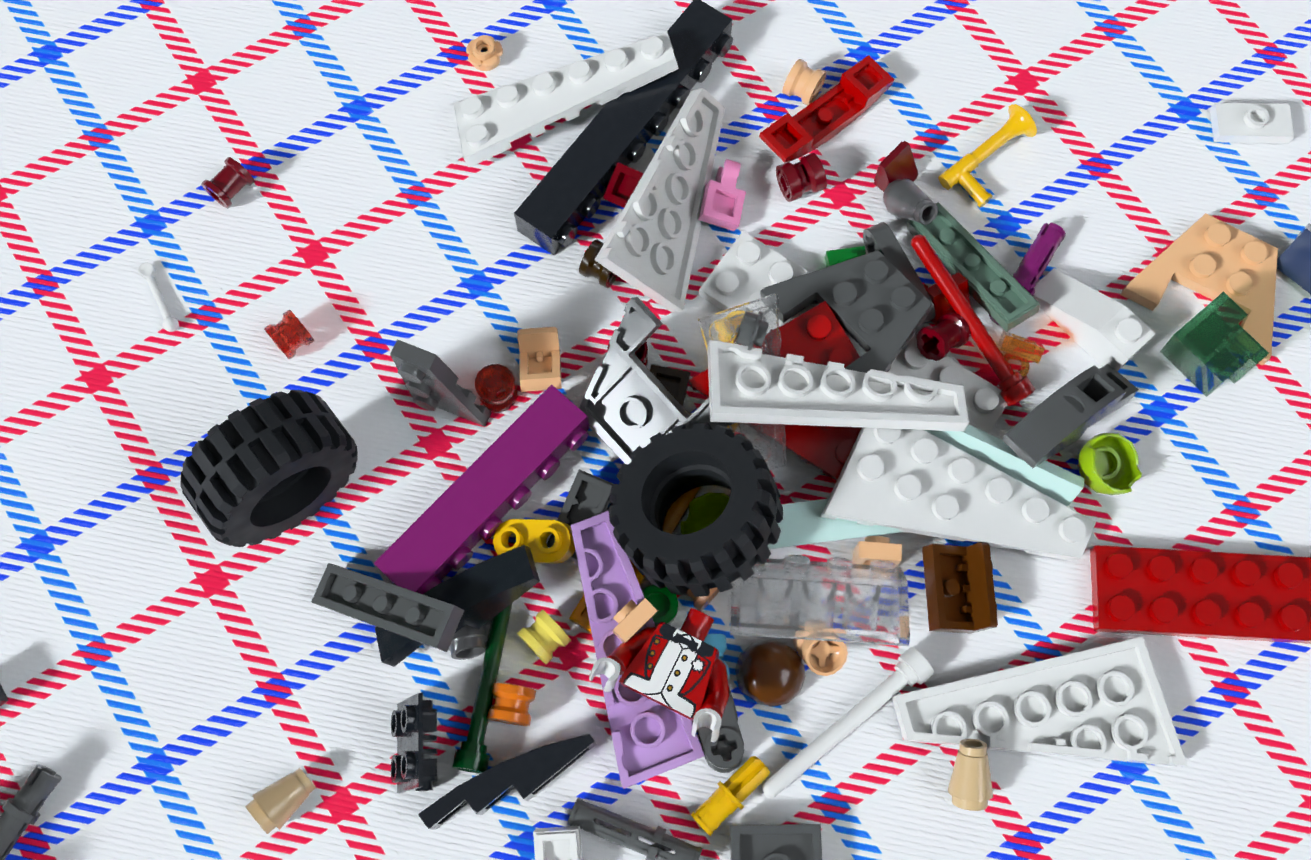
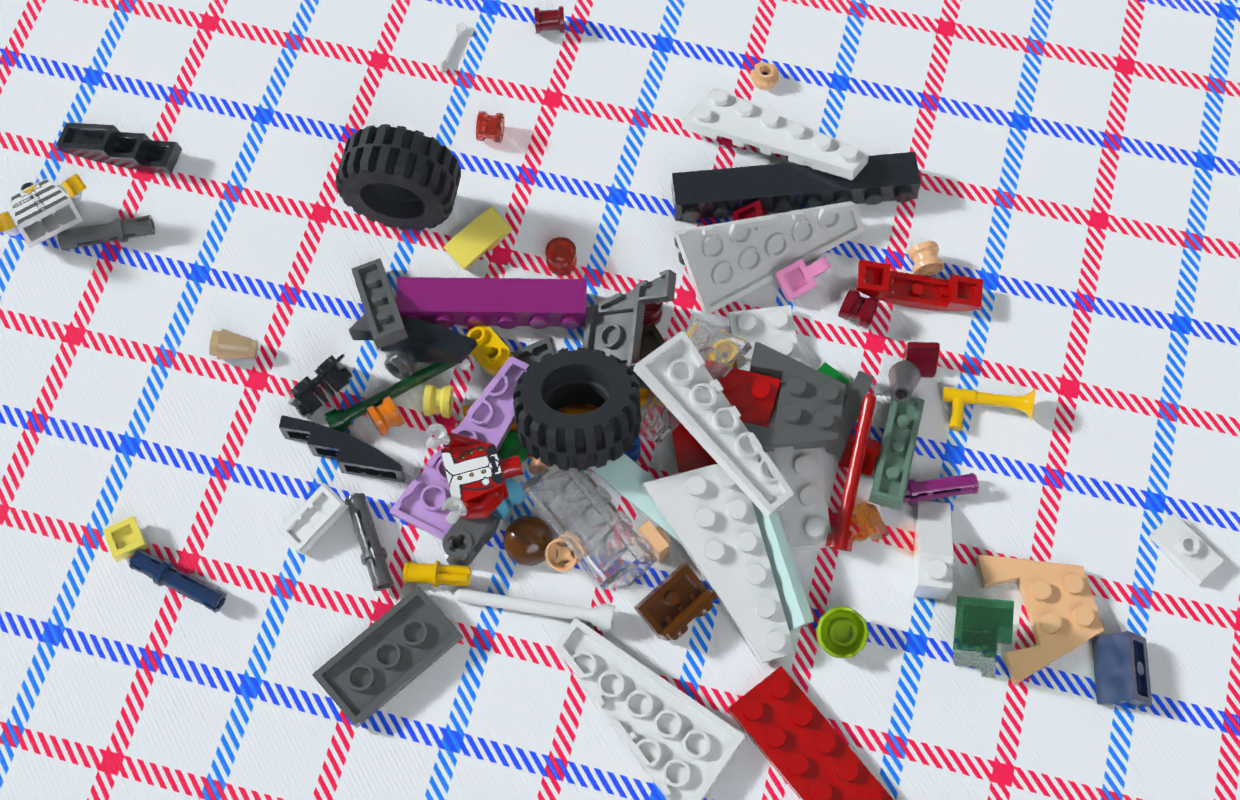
camera: 50 degrees right, 5 degrees down
dark grey wing [390,339,492,427] -> none
light nougat bracket [517,327,562,392] -> none
light nougat plate [613,598,657,643] -> none
dark grey plate [735,311,769,351] -> none
dark red bush [916,312,970,361] -> none
tan cone [948,739,993,811] -> none
dark grey slope [1002,364,1139,468] -> none
none -> light yellow slope [443,207,513,271]

